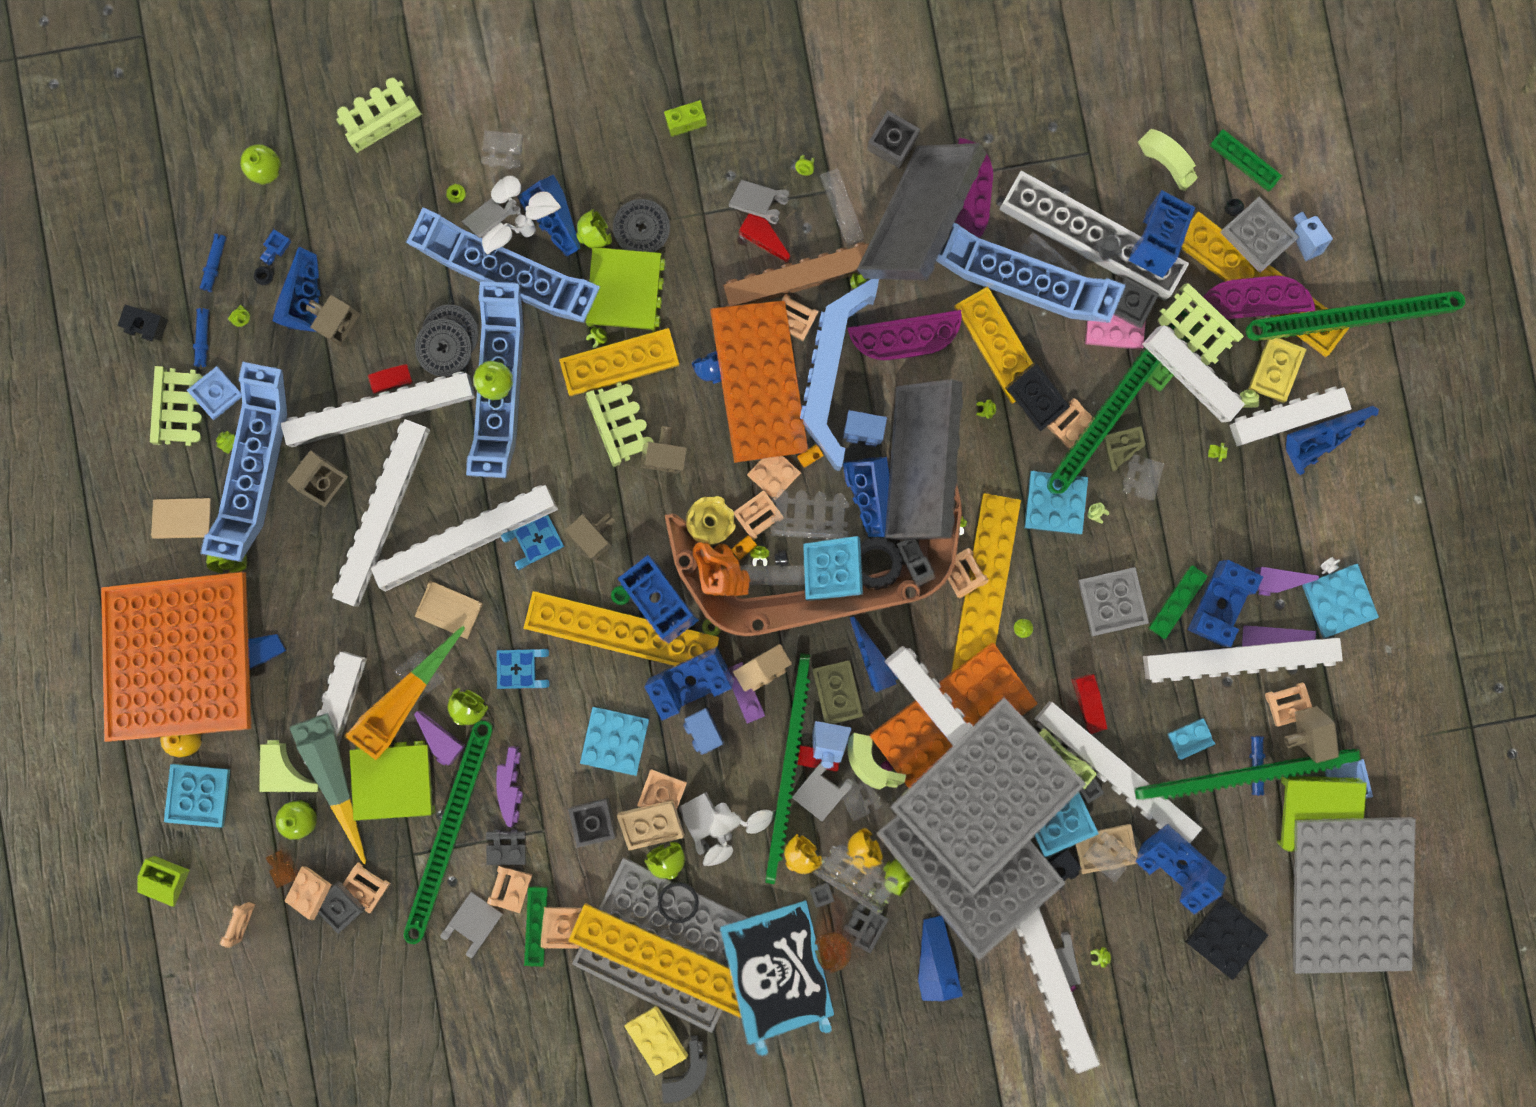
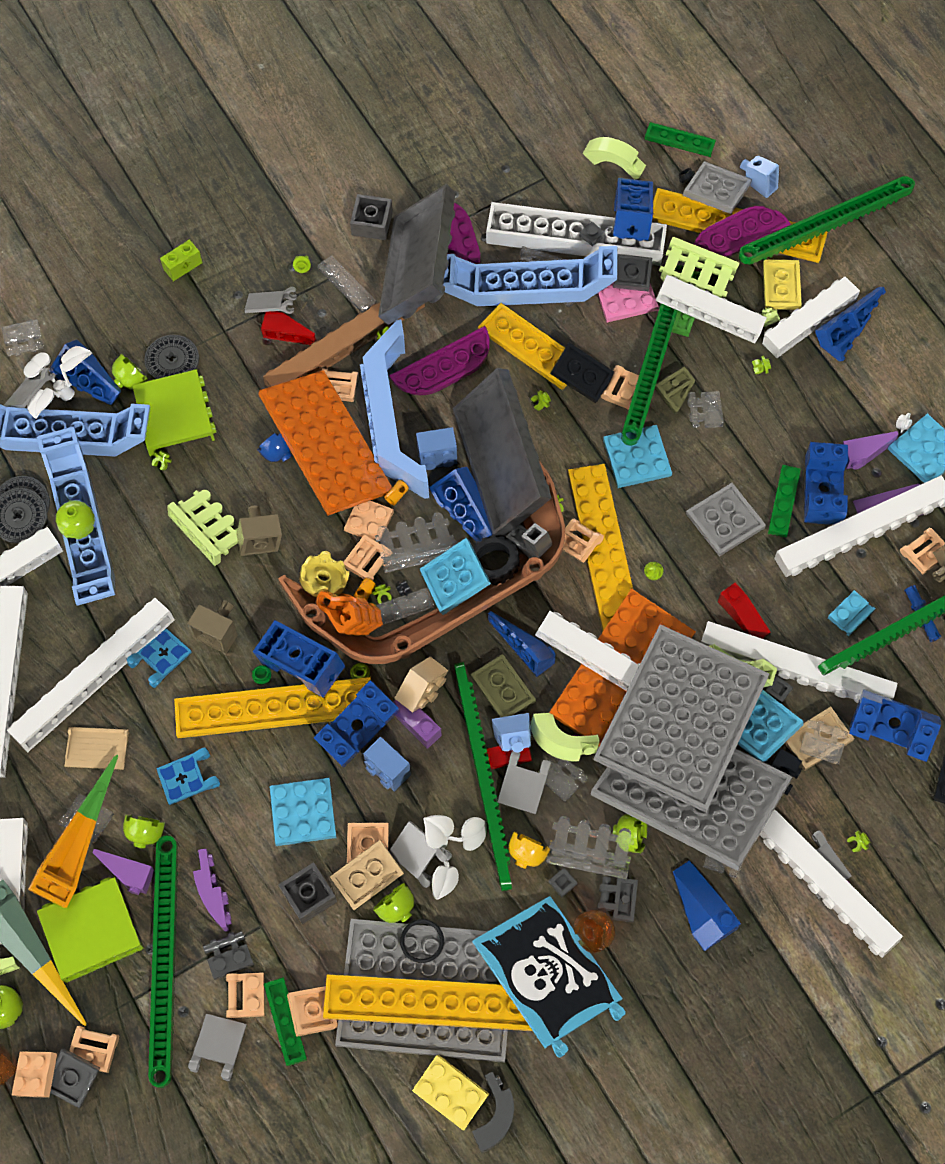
camera: 20 degrees left, 20 degrees down
yellow plate [559,328,680,397] -> none
yellow cylinder [847,828,883,869] -> none
yellowish green plate [1088,503,1109,524] -> none

